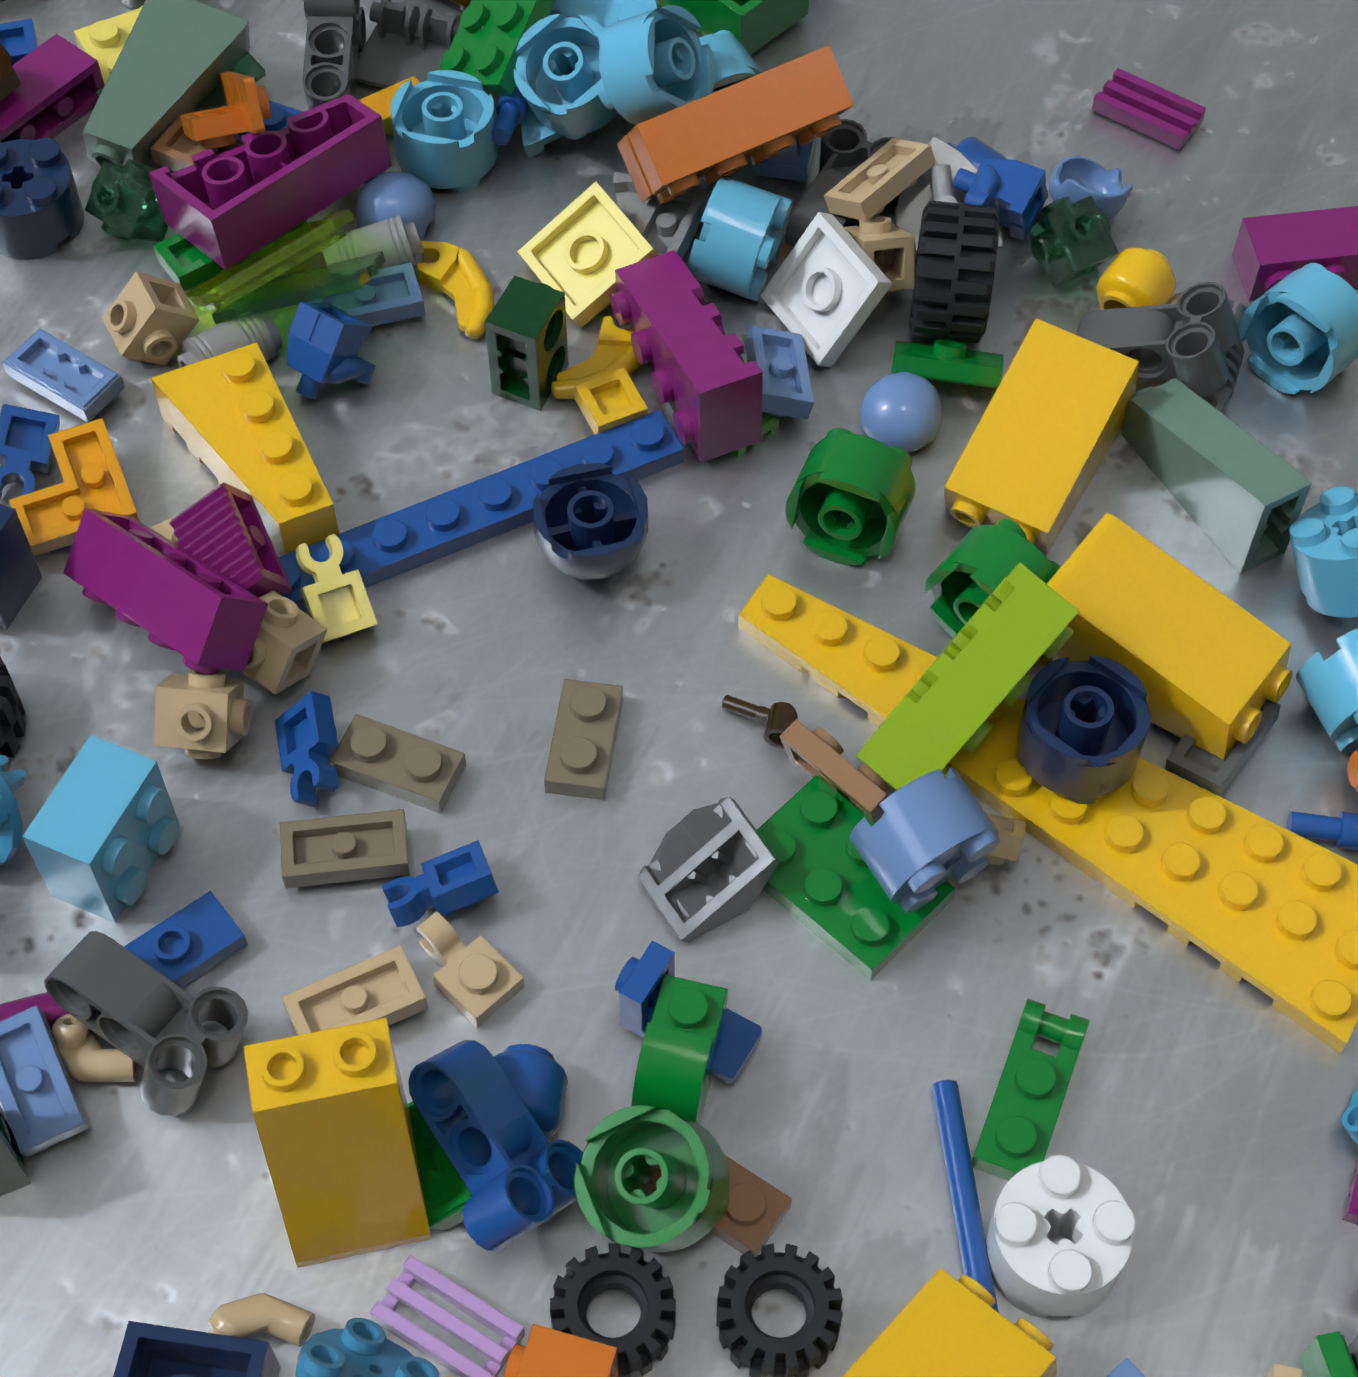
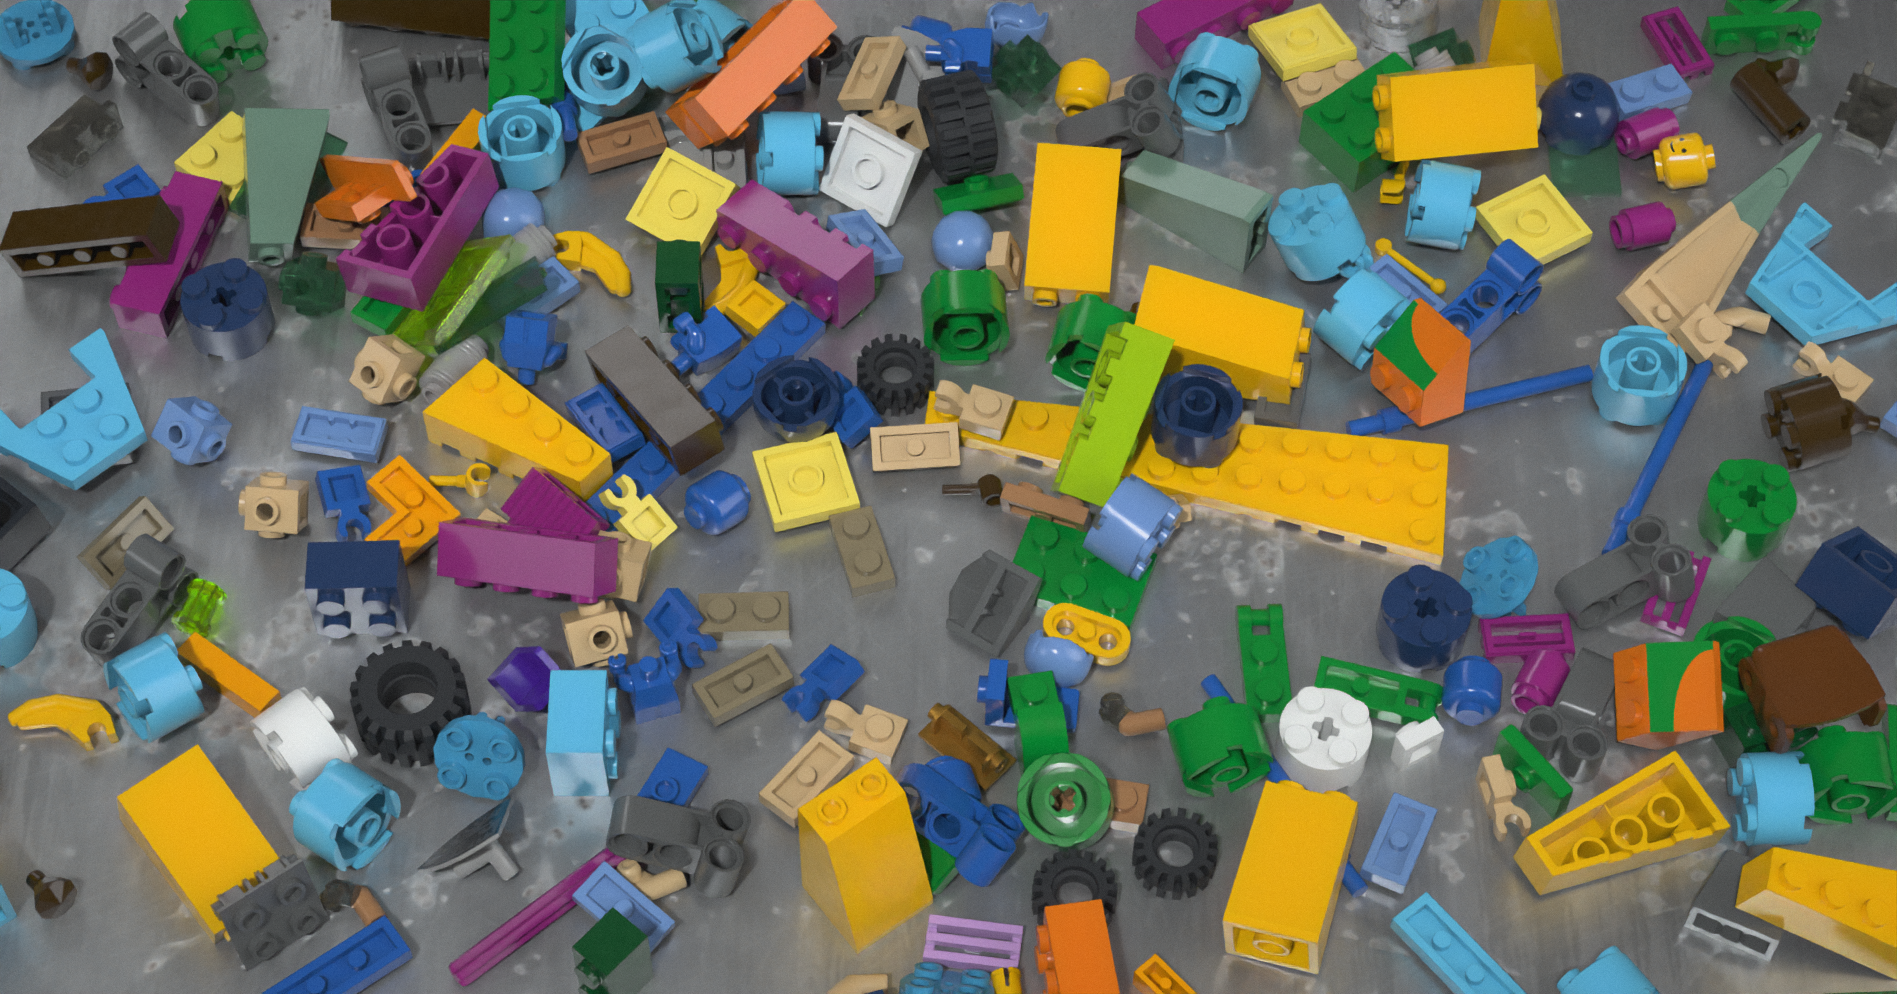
camera: 25 degrees left, 0 degrees up
none -> yellow hand [429,463,491,498]
none -> dark purple panel [487,646,561,712]
none -> blue plate [565,383,646,463]
none -> medium nougat plate [576,111,667,174]
none -> brick [585,325,725,476]
none -> blue piece [608,640,682,725]
none -> blue piece [670,305,742,376]
none -> blue head [684,470,751,536]
none -> light yellow plate [752,432,860,533]
none -> blue plate [832,371,884,449]
none -> black tyre [857,334,934,417]
none -> tan plate [870,422,961,473]
none -> pearl gold hinge [918,703,1017,792]
none -> tan plate [933,380,1014,440]
none -> tan plate [986,231,1024,291]
none -> medium blue hair [1024,630,1094,688]
none -> yellow plate [1043,603,1131,666]
none -> arm [1099,692,1166,736]
none -> green brick [1166,696,1273,798]
none -> green plate [1314,656,1443,725]
none -> dark blue brick [1376,564,1472,673]
none -> white plate [1390,717,1444,772]
none -> blue head [1441,655,1503,726]

